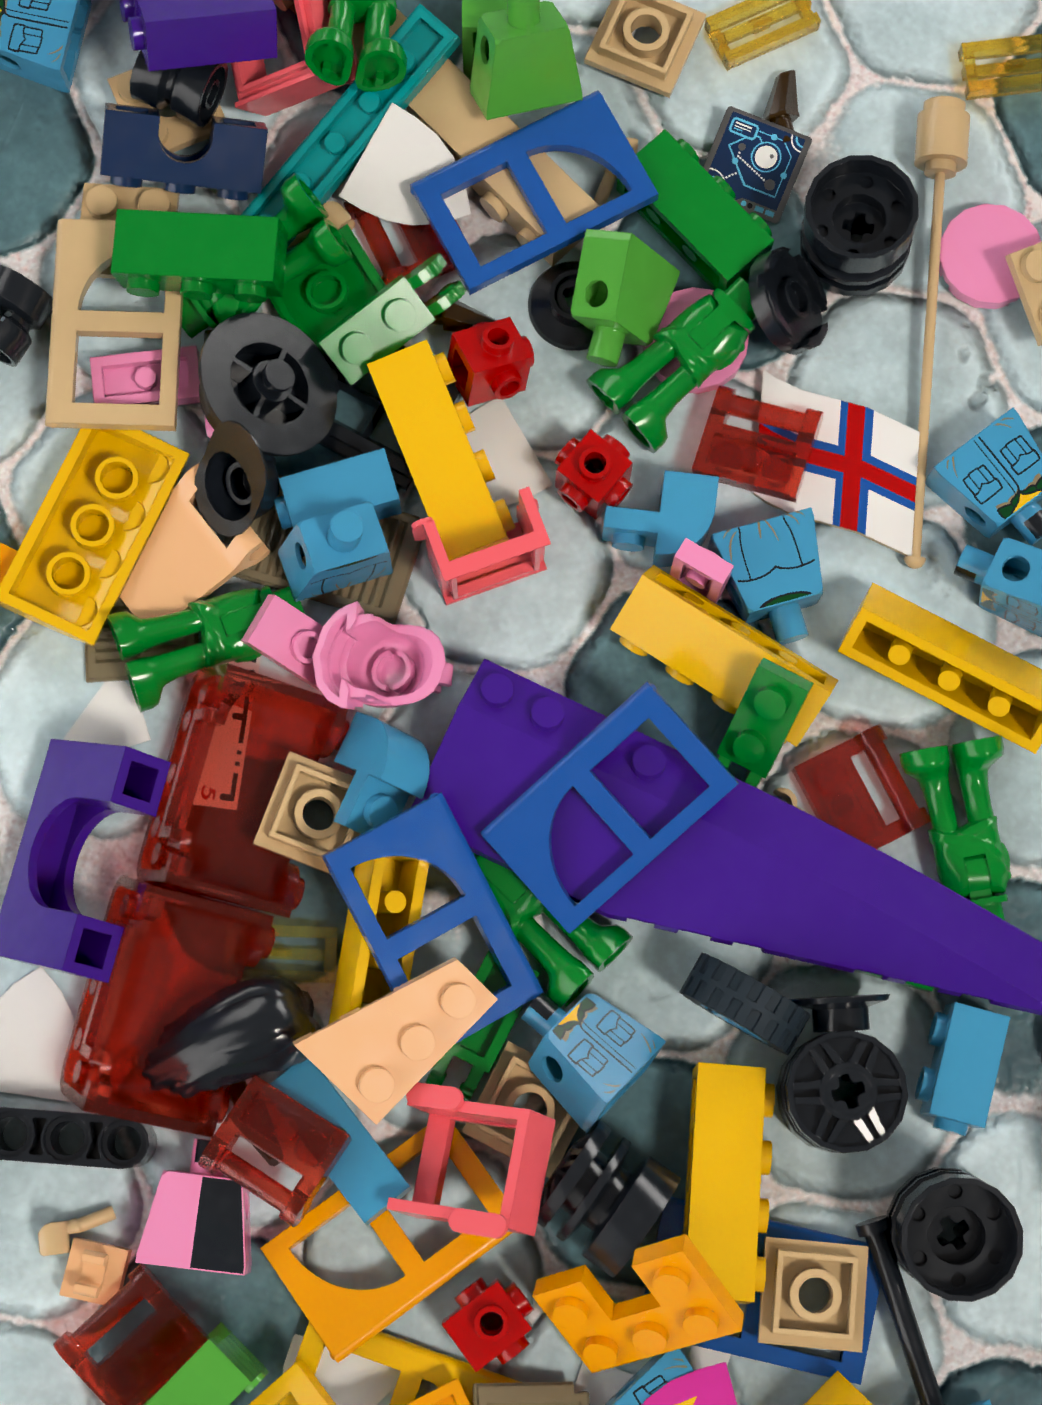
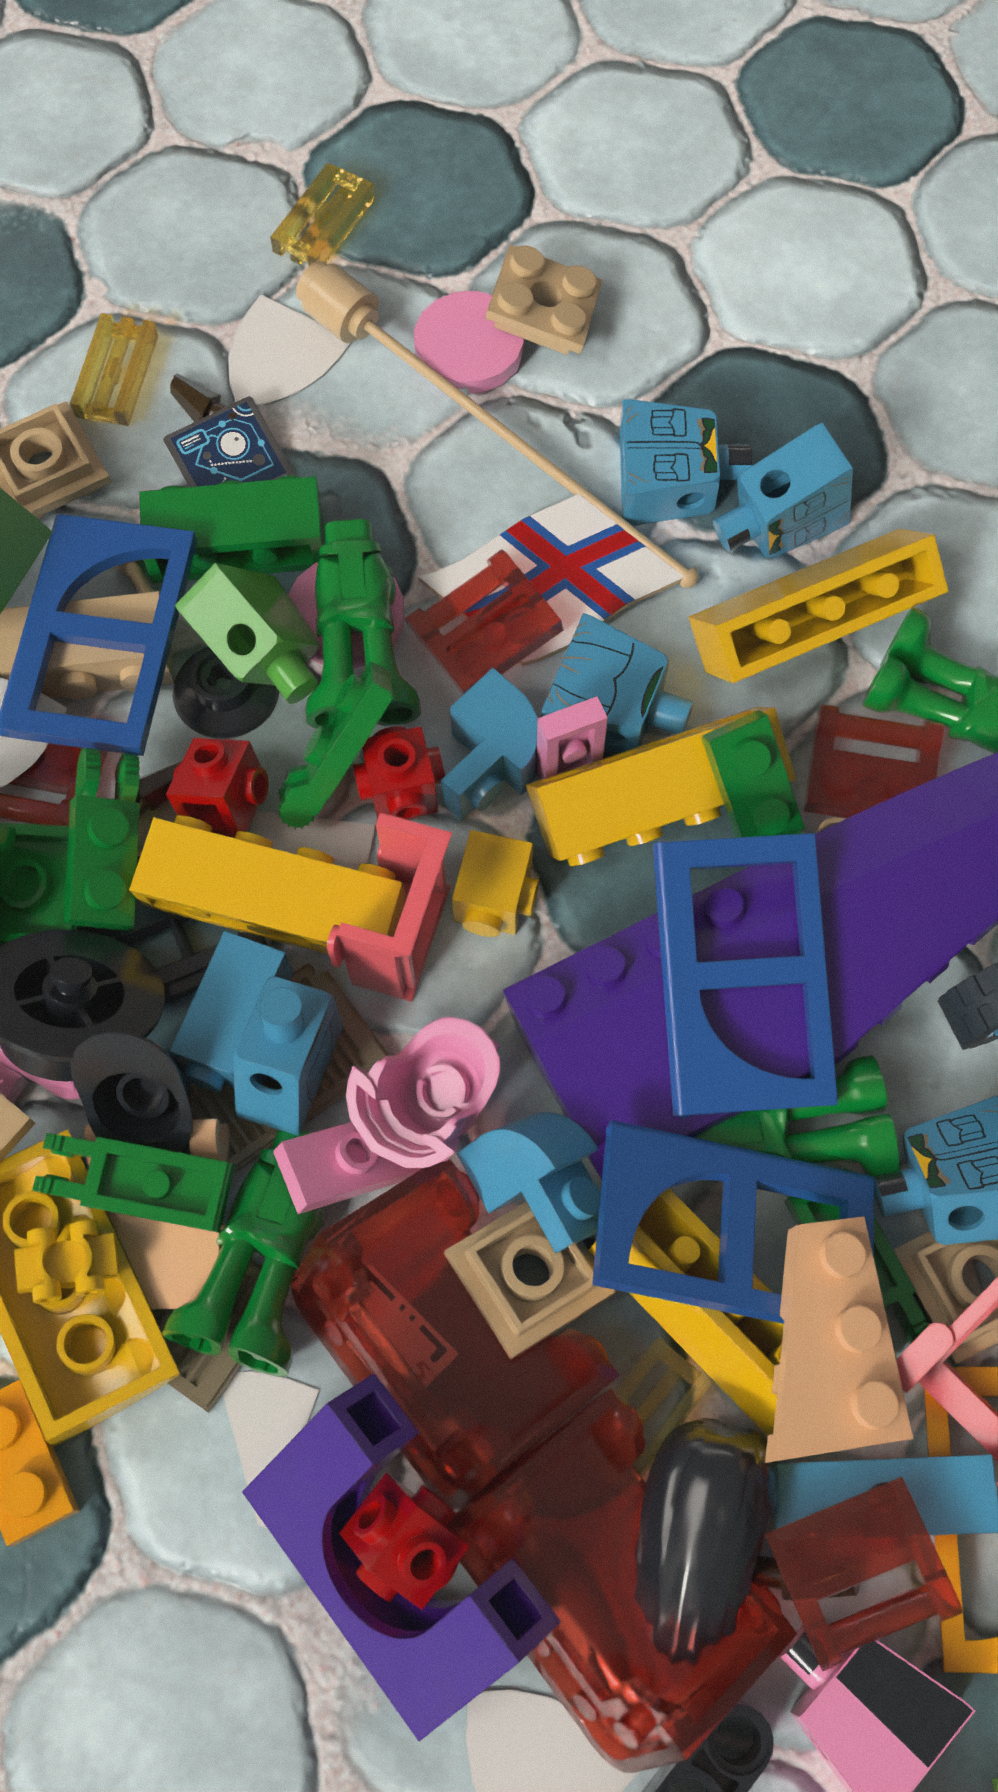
camera: 50 degrees left, 10 degrees down
black tile [748,247,828,355] -> none
black wheel [800,155,919,296] -> none
none -> yellow piece [14,1220,119,1304]
none -> green hinge [32,1133,235,1233]
none -> white sticker [228,295,350,406]
none -> green hinge [278,661,394,830]
none -> red brick [340,1472,470,1610]
none -> yellow brick [452,830,539,937]

